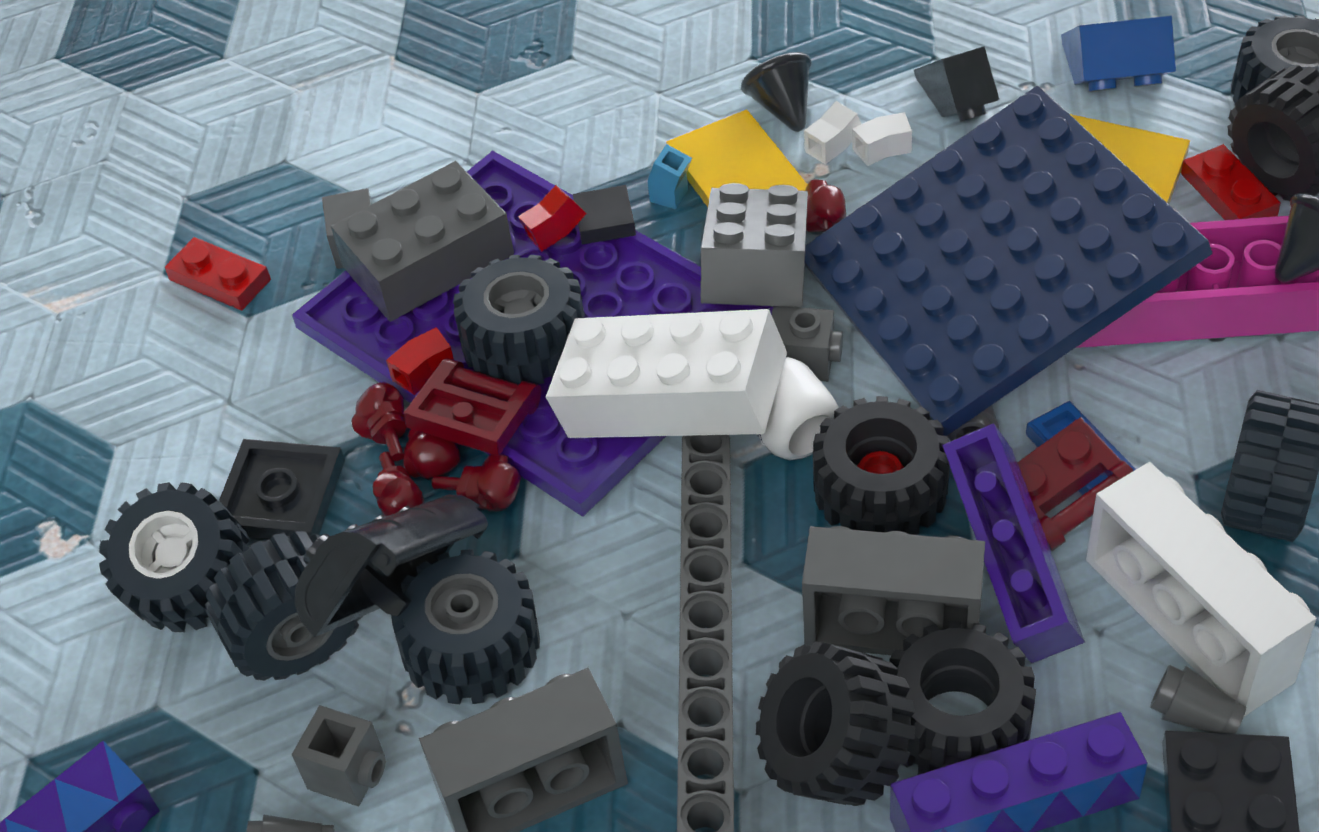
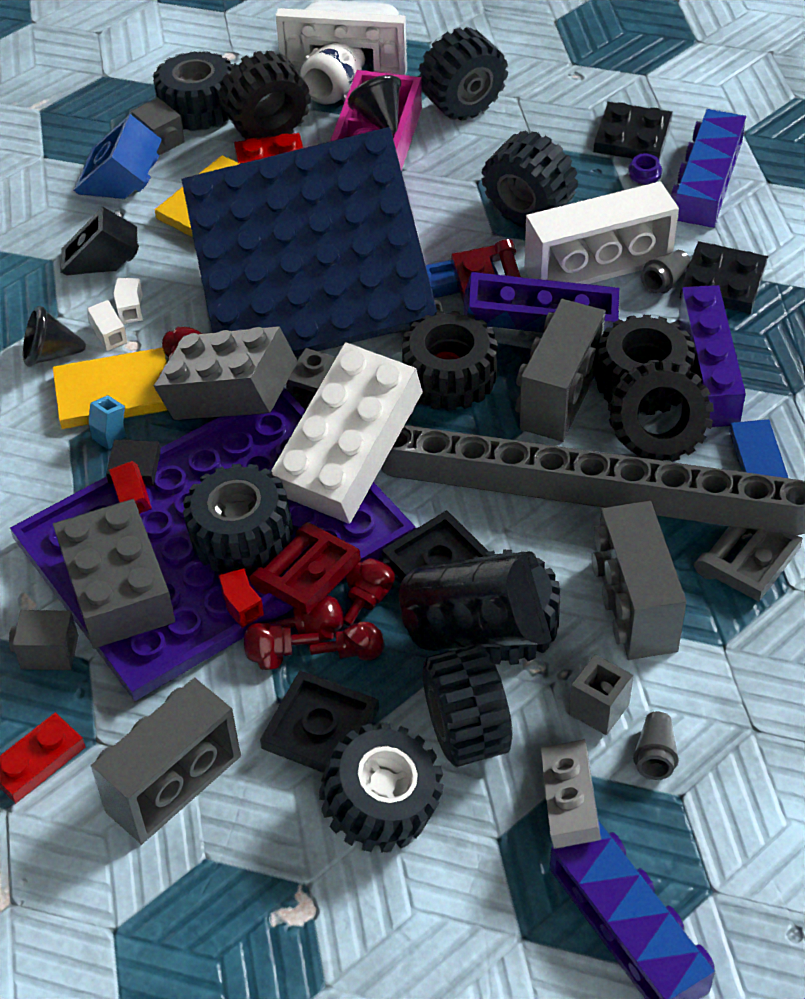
camera: 80 degrees left, 0 degrees up
none -> dark grey brick [90,677,241,845]
none -> dark grey brick [131,97,185,155]
none -> black plate [382,510,489,581]
none -> light grey plate [541,739,601,849]

